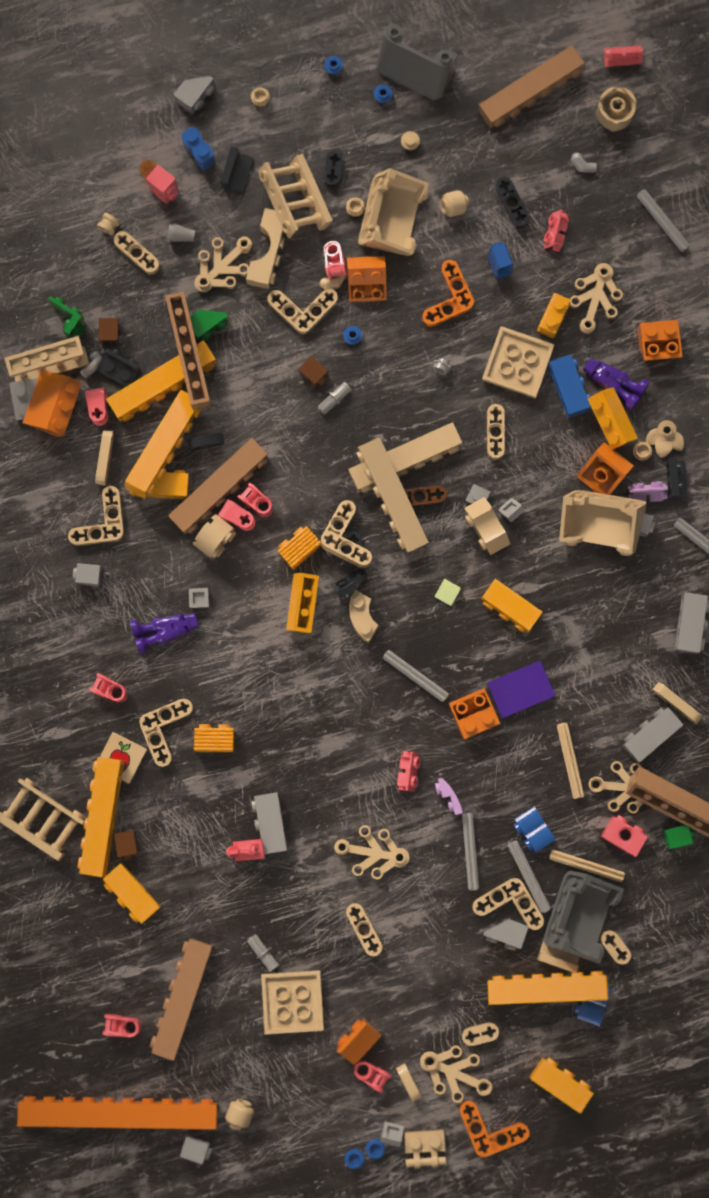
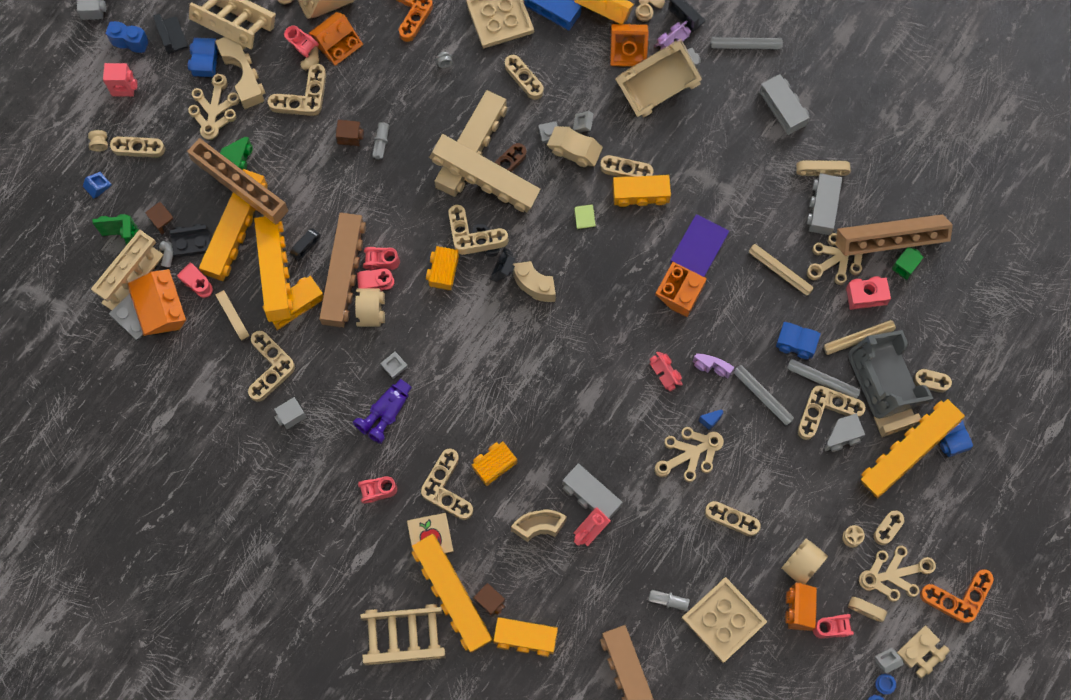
camera: 40 degrees left, 10 degrees down
clear orange plate [139,160,157,178] -> none
light grey cone [167,223,195,242] -> none
light orange brick [286,573,319,633] -> none
blue plate [343,326,362,345] -> none
light grey axle [383,650,449,702] -> none
light orange brick [529,1057,594,1113] -> none
none -> blue slope [83,172,112,198]
none -> blue brick [188,38,218,77]
none -> tan brick [511,510,567,542]
none -> tan beam [600,155,653,177]
none -> blue slope [698,410,723,430]
none -> tan brick [782,538,828,584]
none -> tan wheel [842,525,865,548]

